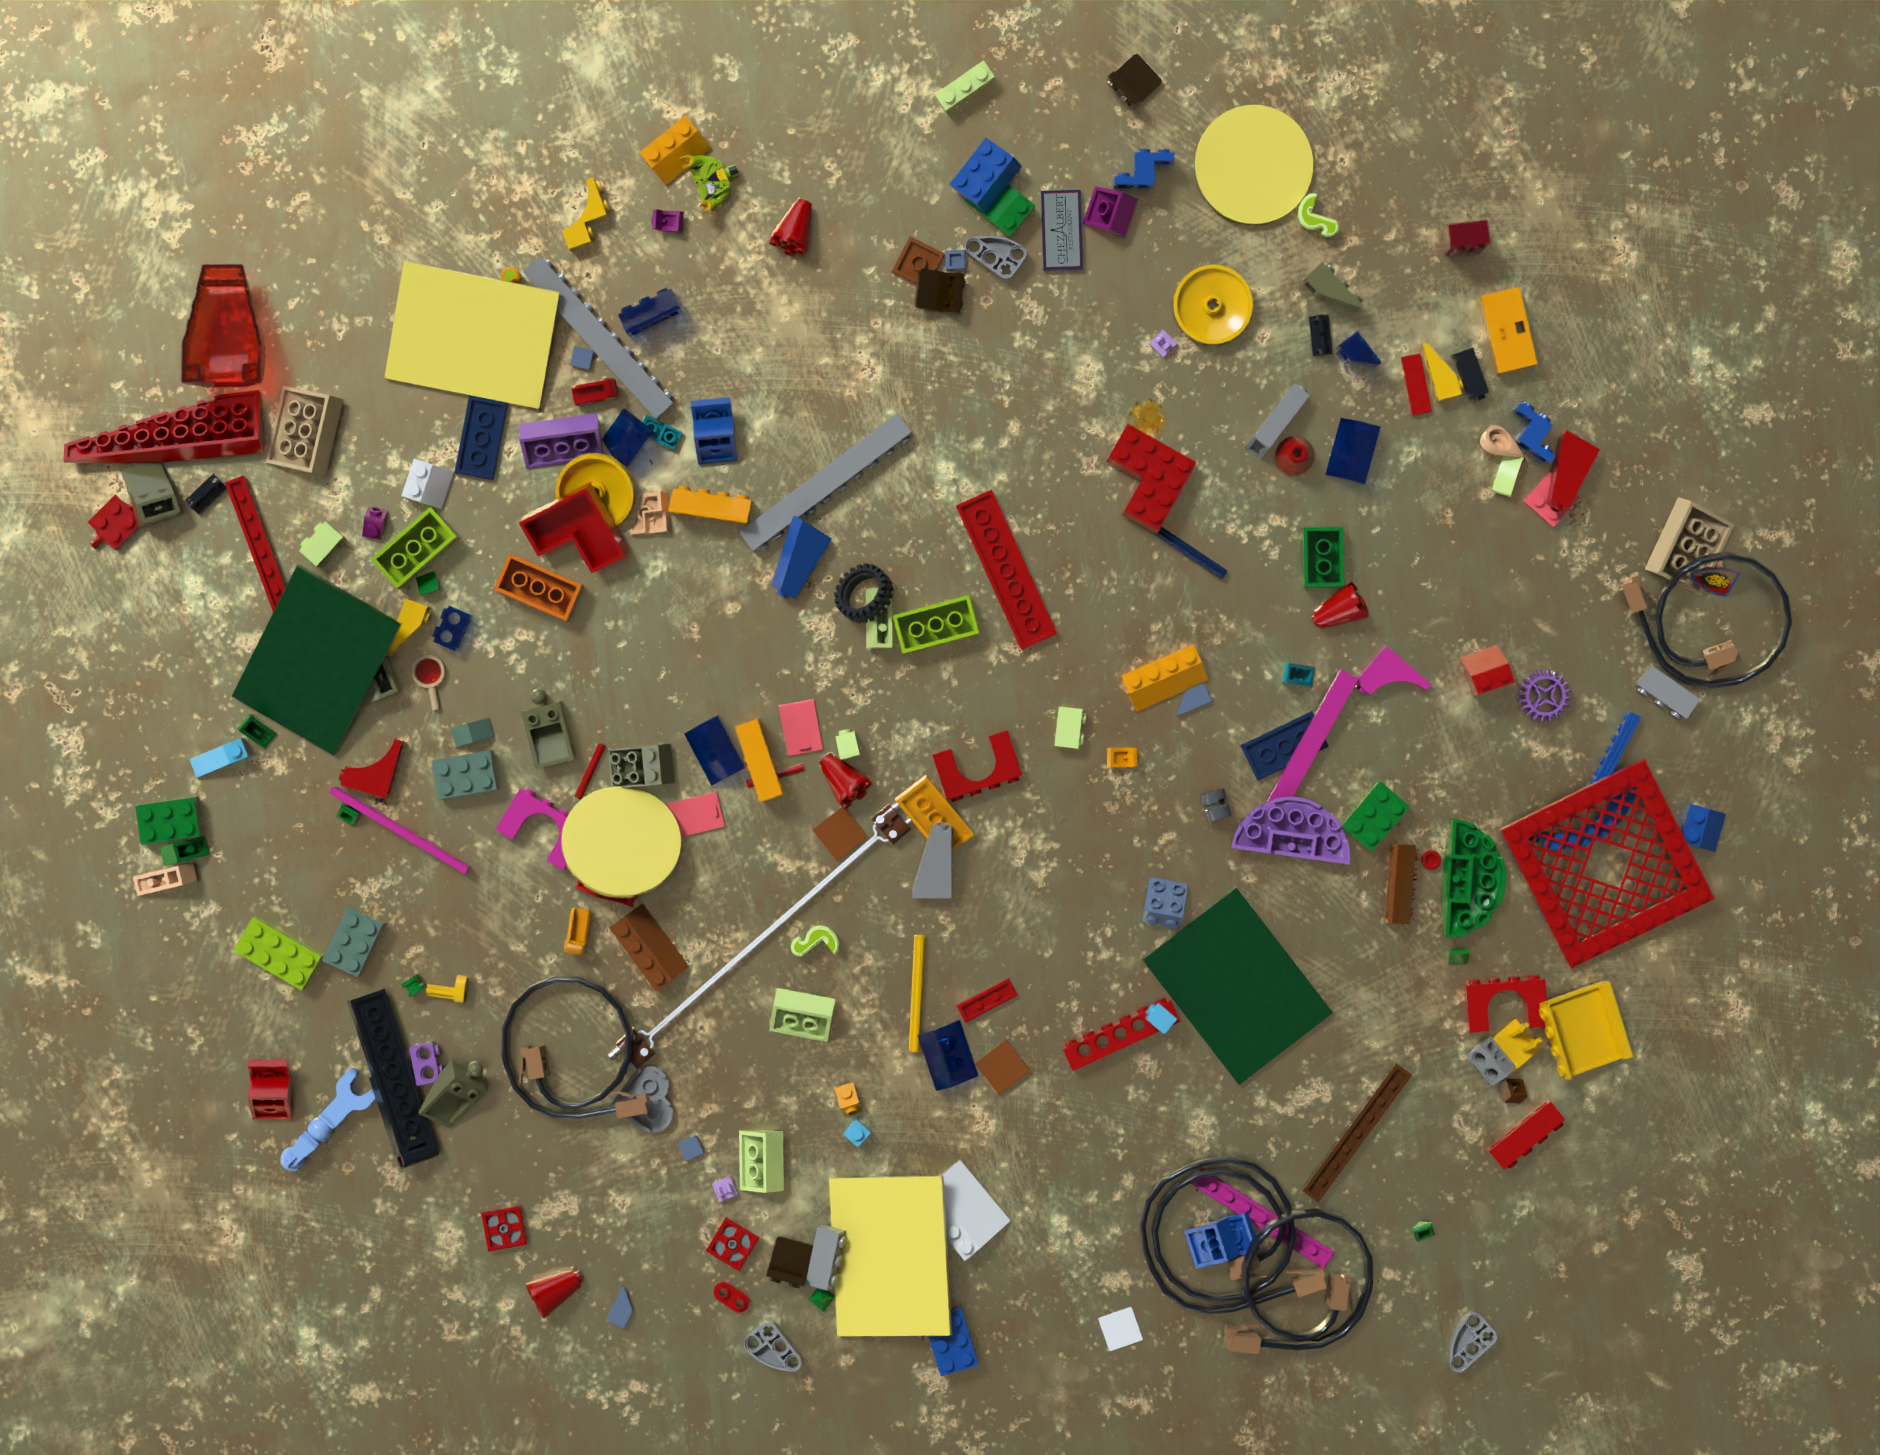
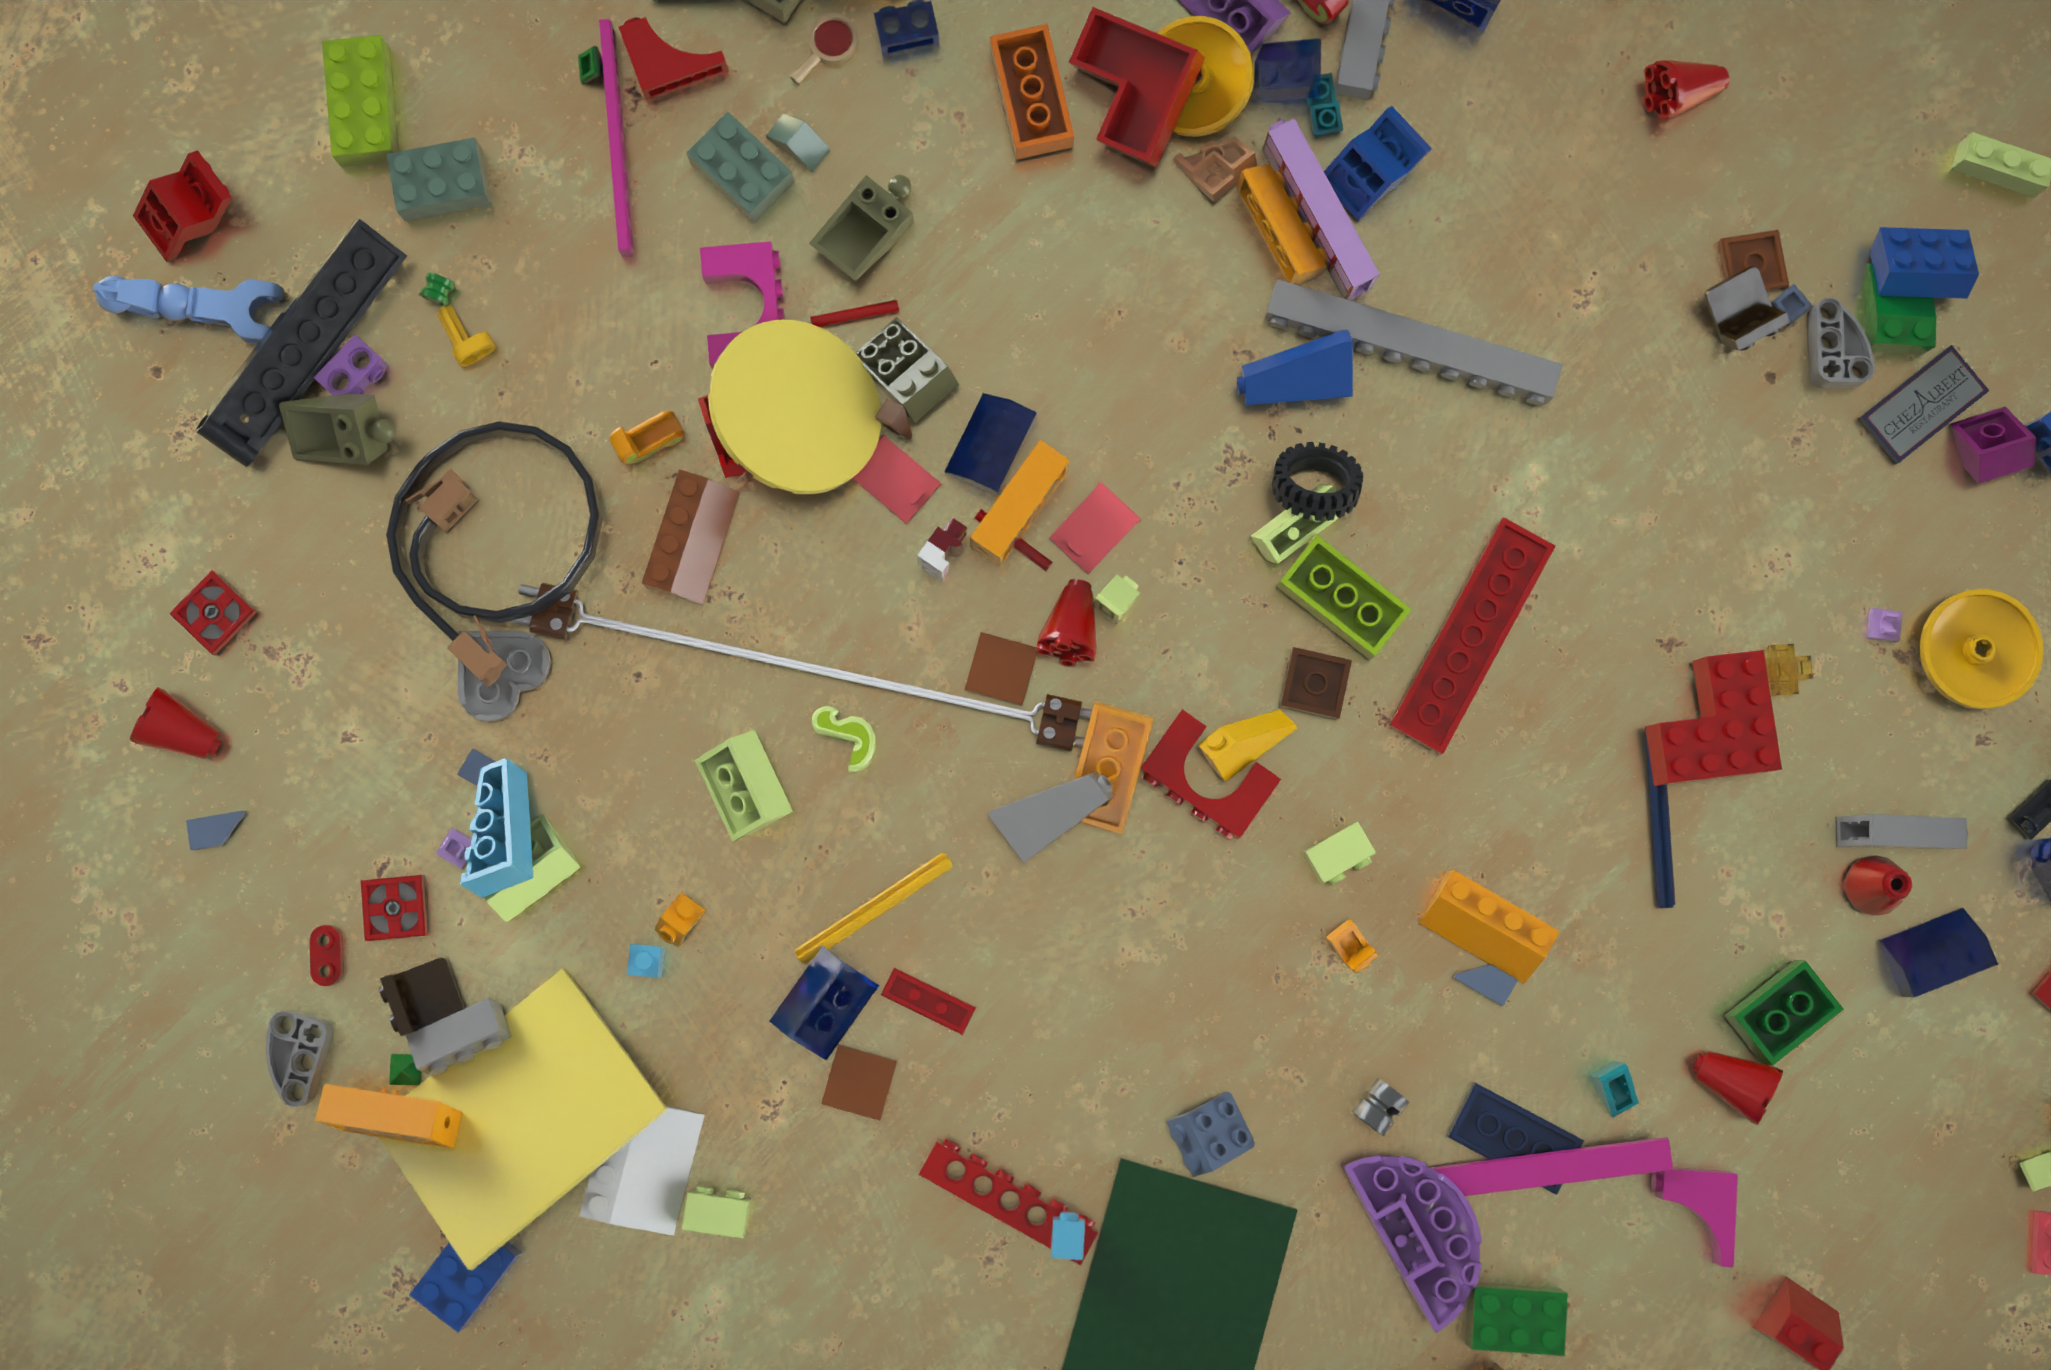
camera: 45 degrees right, 5 degrees down
none -> light orange brick [315,1084,463,1149]
none -> medium azure wedge [460,758,533,898]
none -> yellowish green brick [682,1185,751,1239]
none -> reddish brown slope [875,399,912,440]
none -> hips [917,518,967,582]
none -> yellow slope [1198,709,1297,782]
none -> lavender brick [1262,119,1380,300]
none -> reddish brown plate [1280,647,1352,719]

